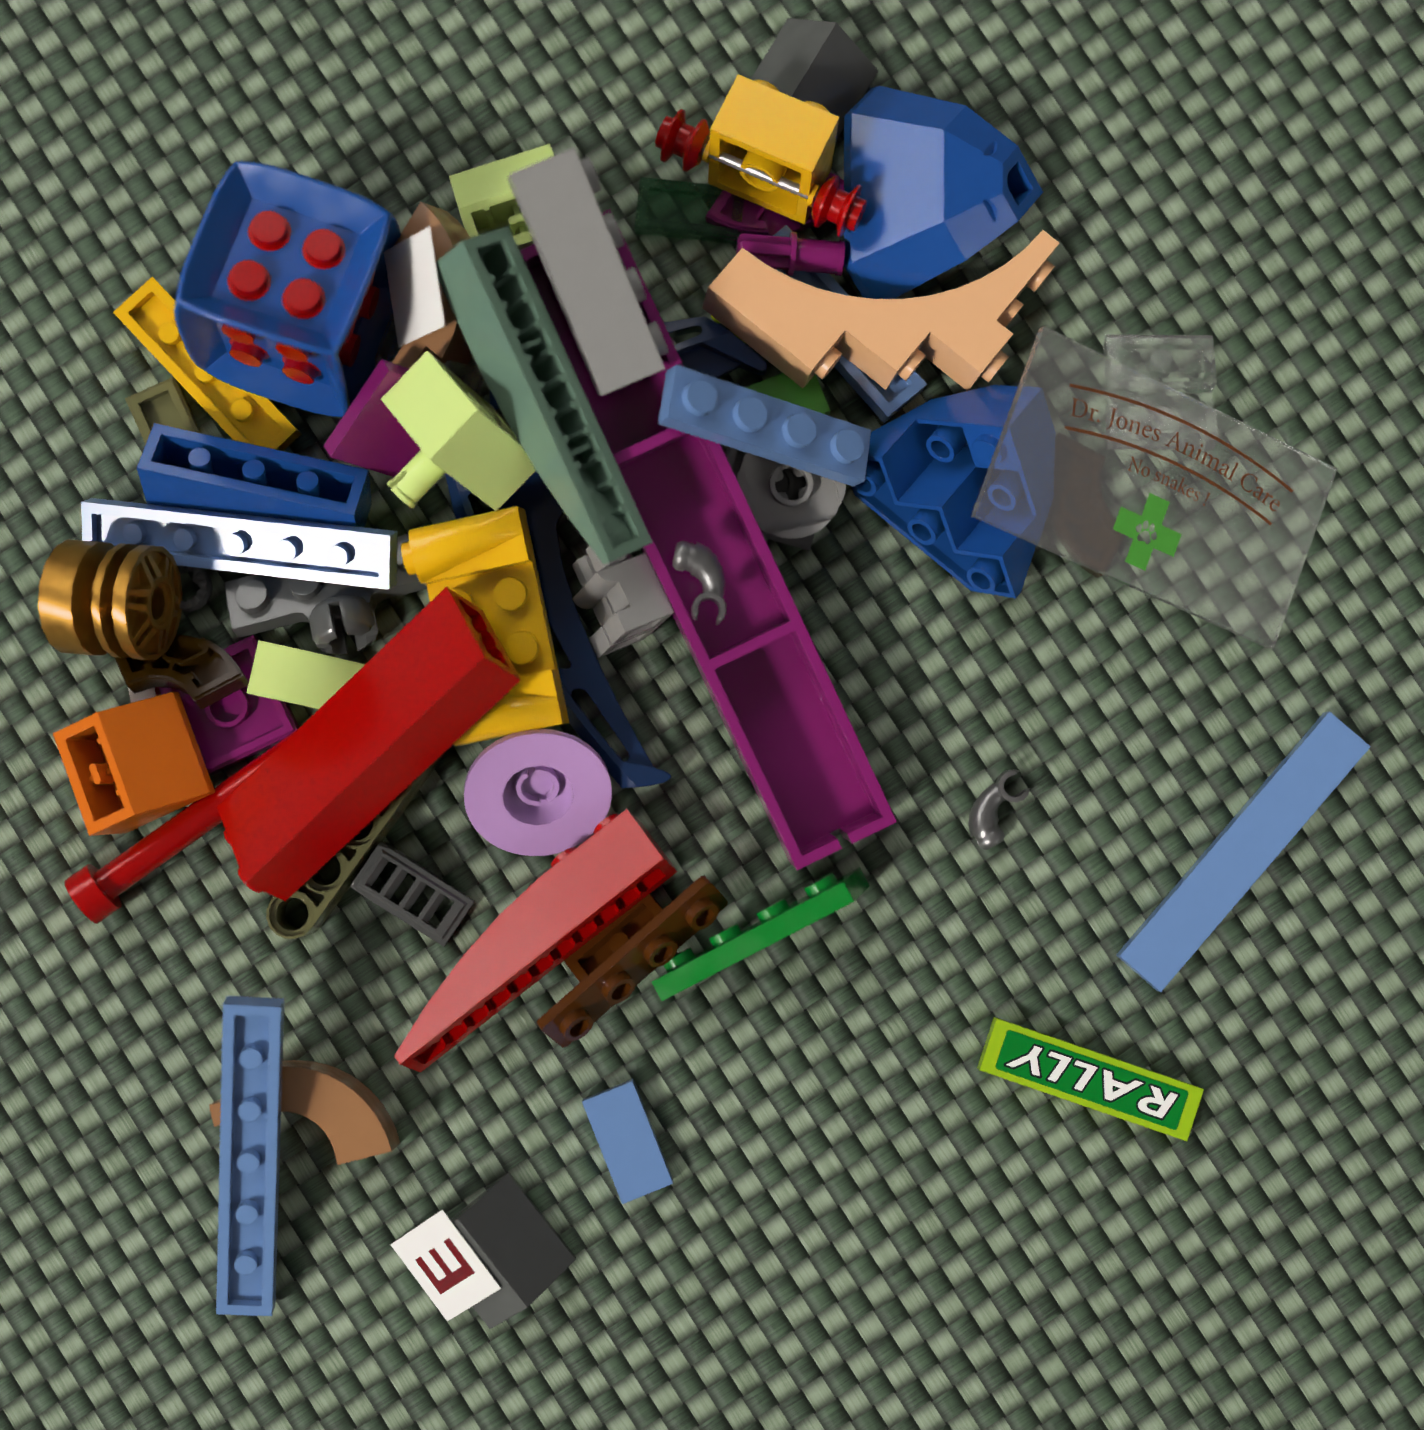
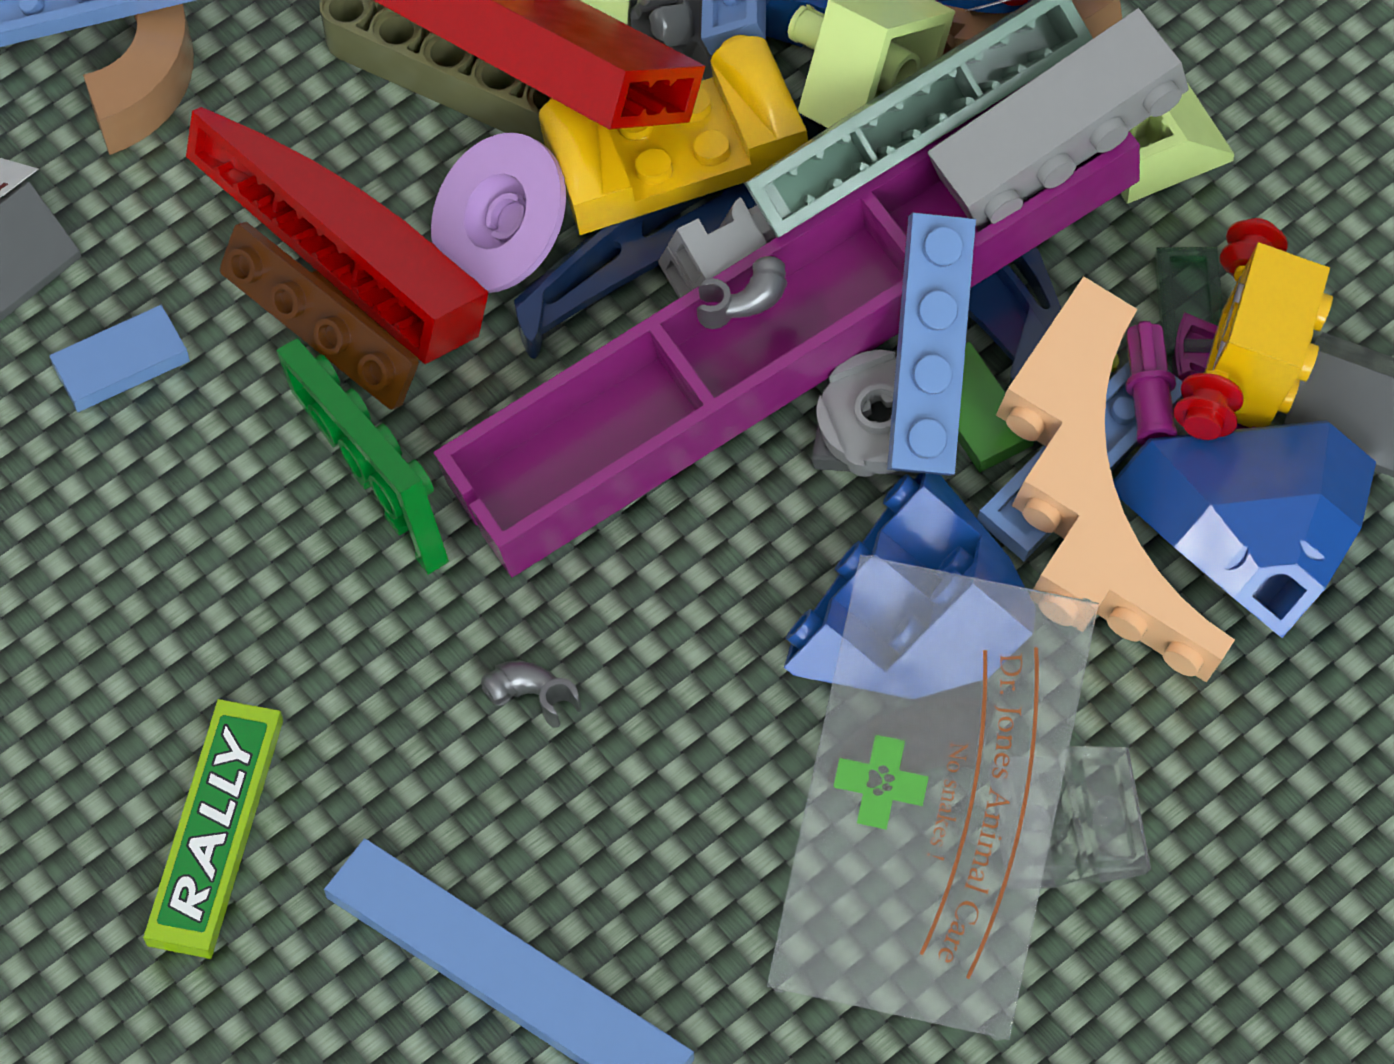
camera: 85 degrees right, 25 degrees down
dark grey slope [350,842,476,947] -> none

